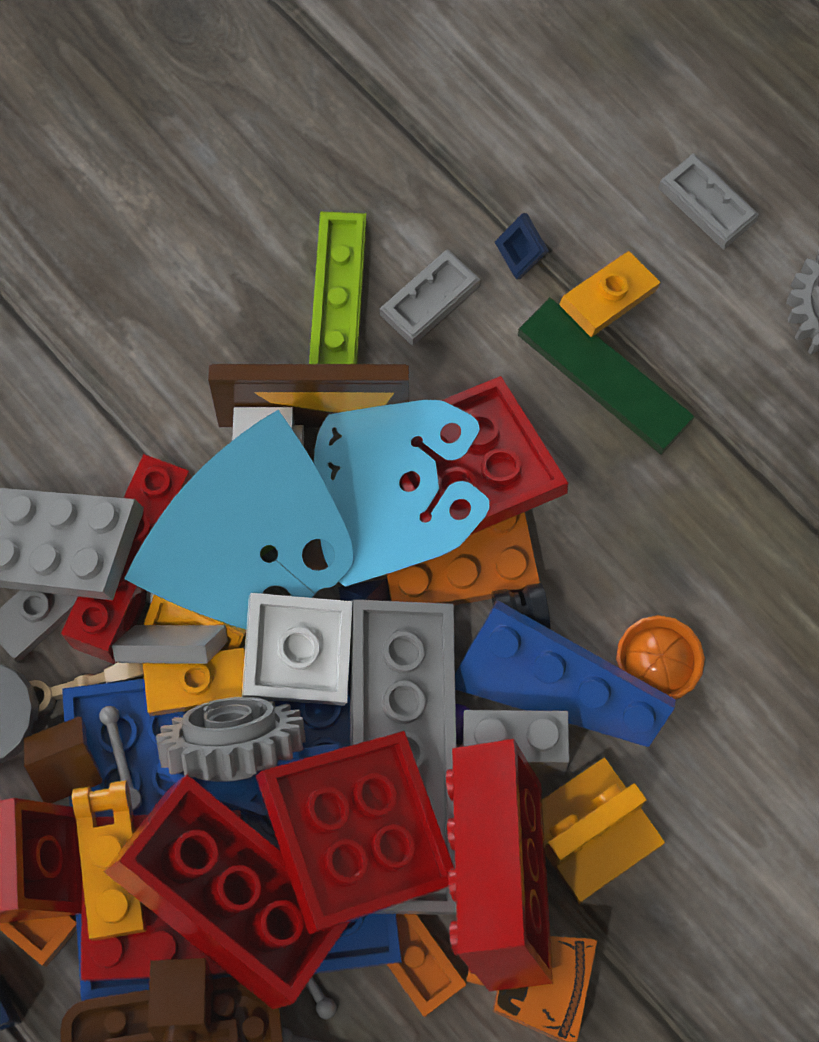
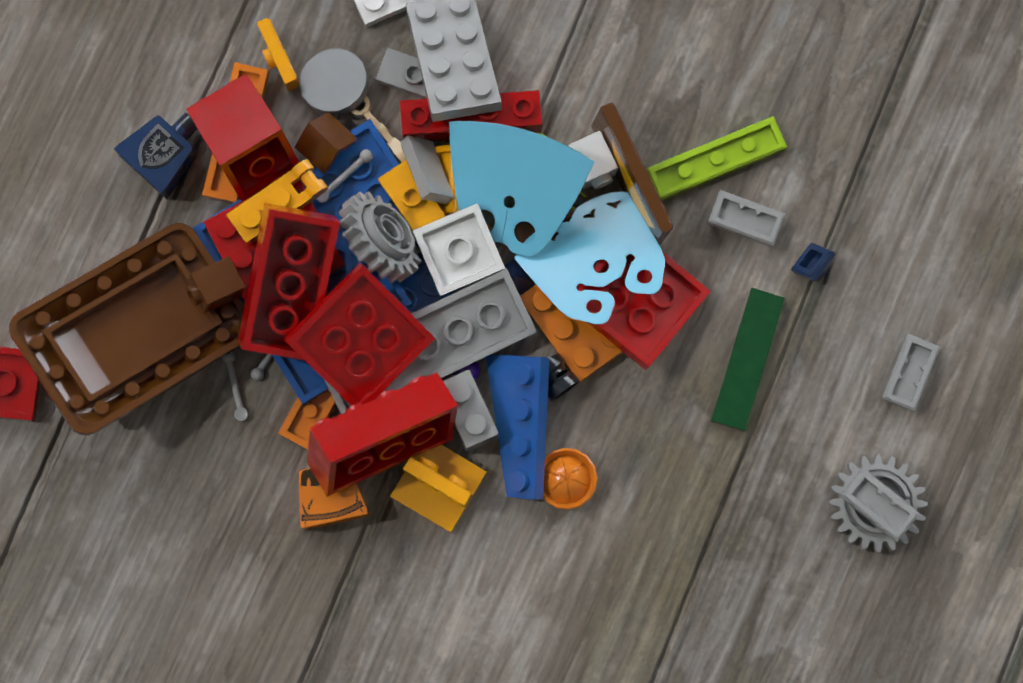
camera: 65 degrees right, 10 degrees up
light orange plate [559,250,661,337] -> none

